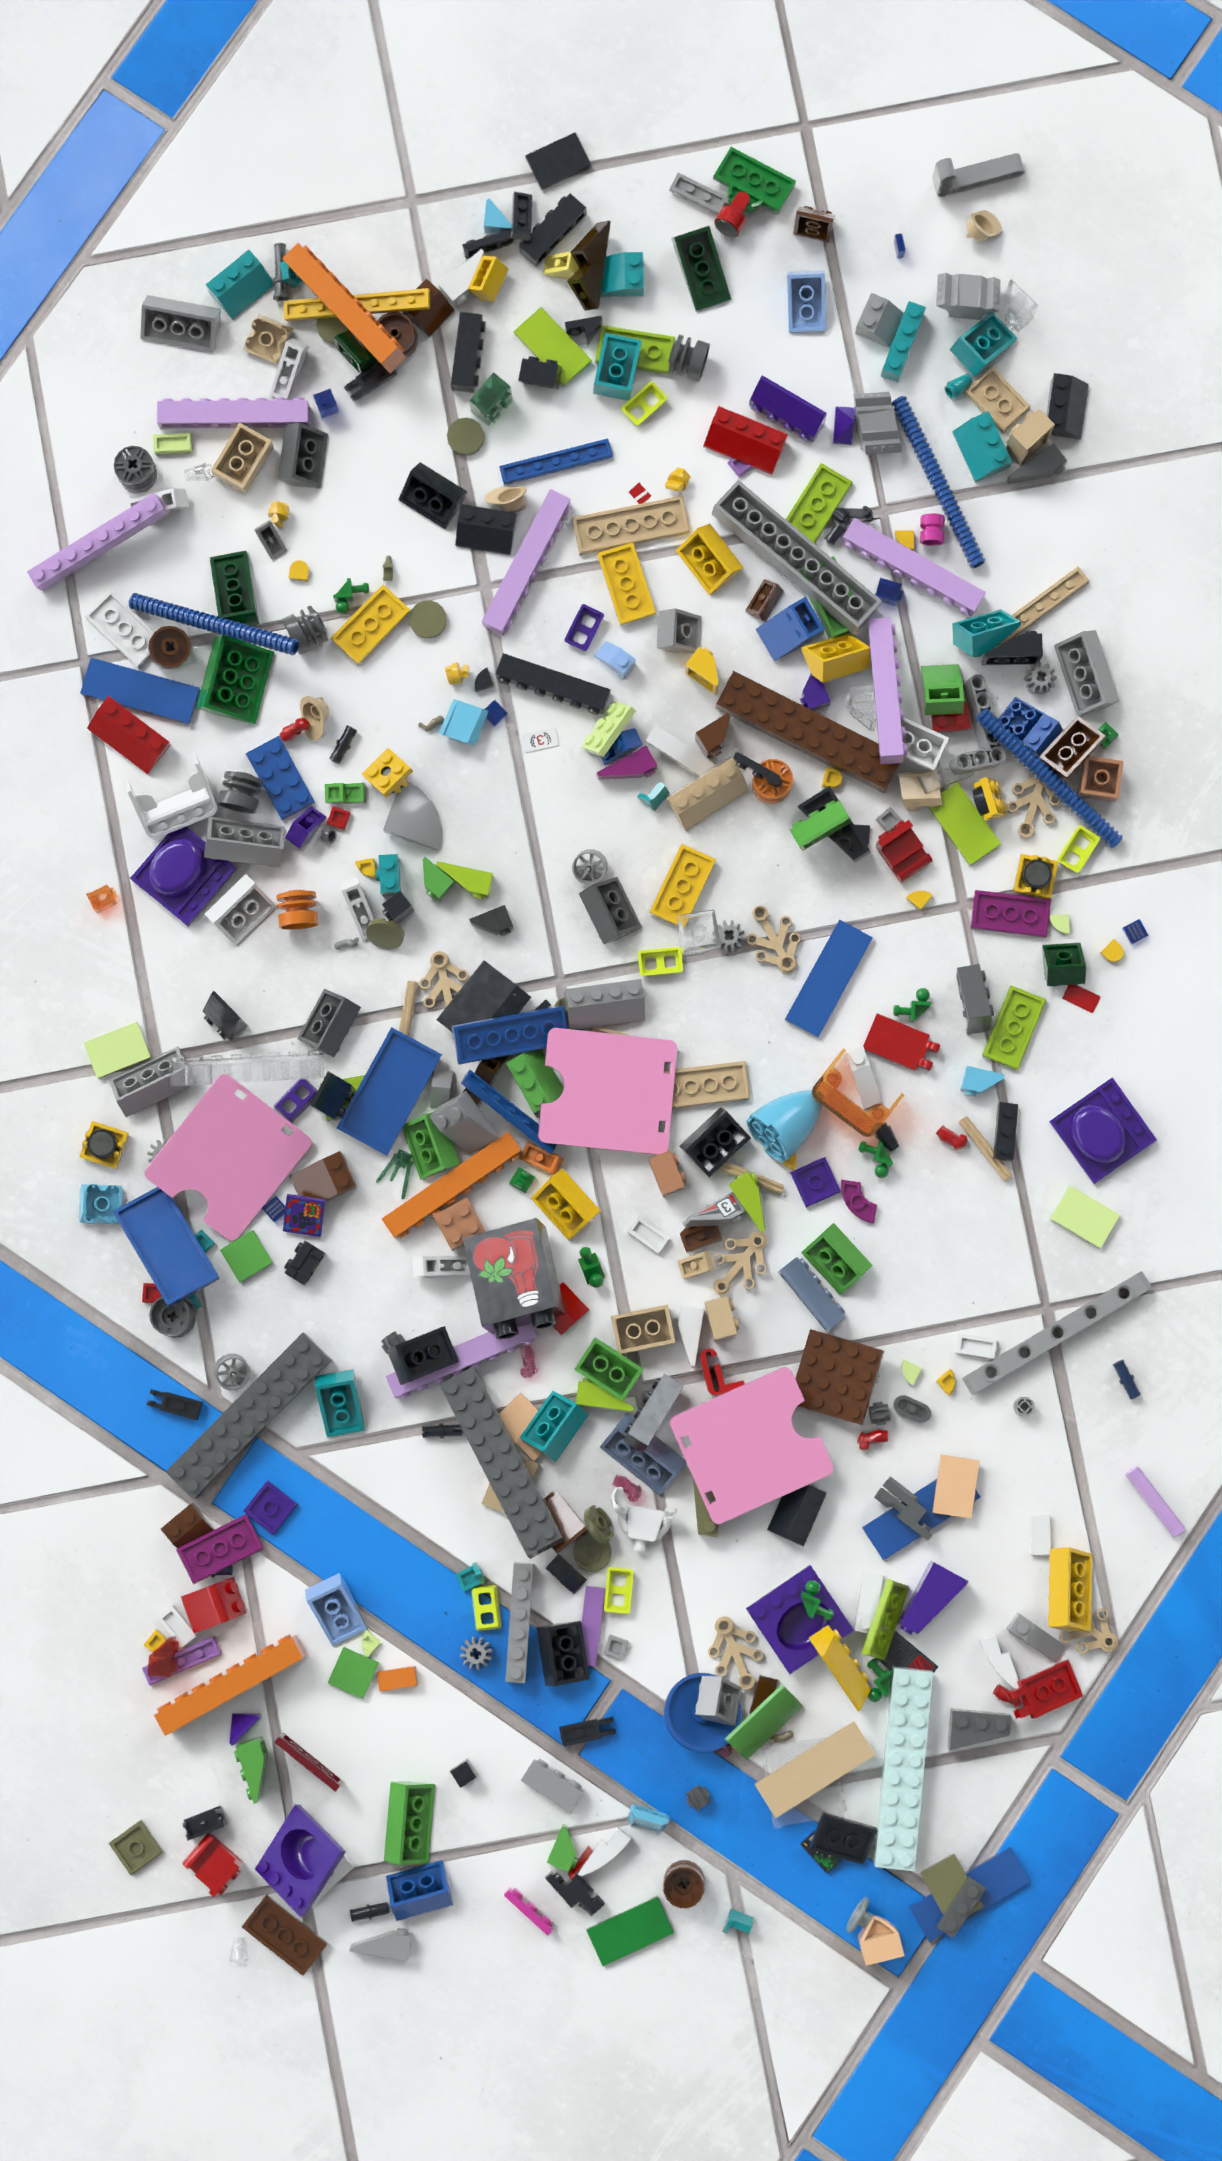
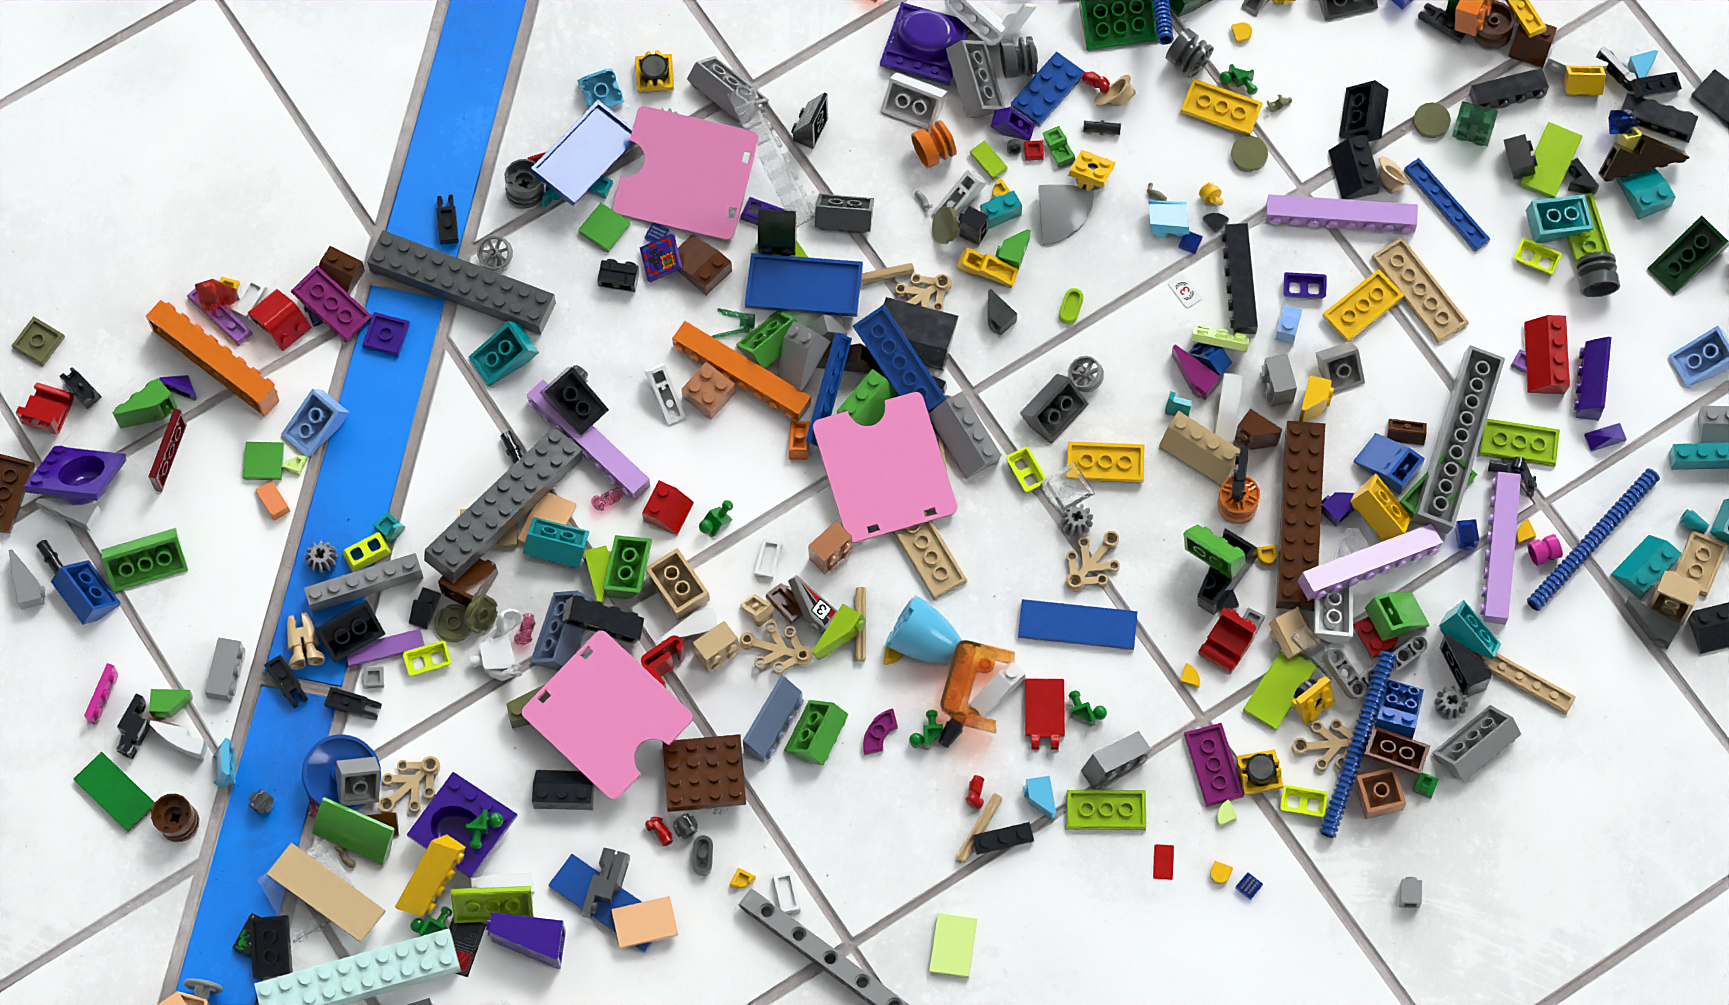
camera: 65 degrees right, 15 degrees down
yellowish green tile [84,1022,152,1079] -> none
lime slope [436,861,494,900] -> none
black brick [450,1758,478,1788] -> none
brick [463,1218,565,1339] -> none
green tile [509,1167,535,1194] -> none
yellow slope [531,1168,601,1240] -> none
red sticker [629,483,651,504] -> none
yellow piece [665,467,691,492] -> none
yellow slope [676,523,744,595] -> none
black slope [679,1107,751,1178] -> none
teal tile [722,1909,754,1934] -> none
dark purple tile [790,1157,841,1207] -> none
light grey slope [853,392,902,455] -> none
yellowish green tile [902,1360,921,1386] -> none
light grey wheel [1013,1397,1035,1416] -> none
dark green slope [1042,943,1086,986] -> none
dark purple piece [1049,1077,1157,1184] -> none
none -> tan piece [287,613,325,670]
none -> black hinge [324,687,382,720]
none -> yellow slope [956,247,1019,288]
none -> lime tile [970,140,1008,180]
none -> lime tile [1059,288,1084,324]
none -> light grey brick [1260,354,1297,407]
none -> light grey brick [1399,877,1422,908]
none -> clear blue brick [1608,109,1637,134]

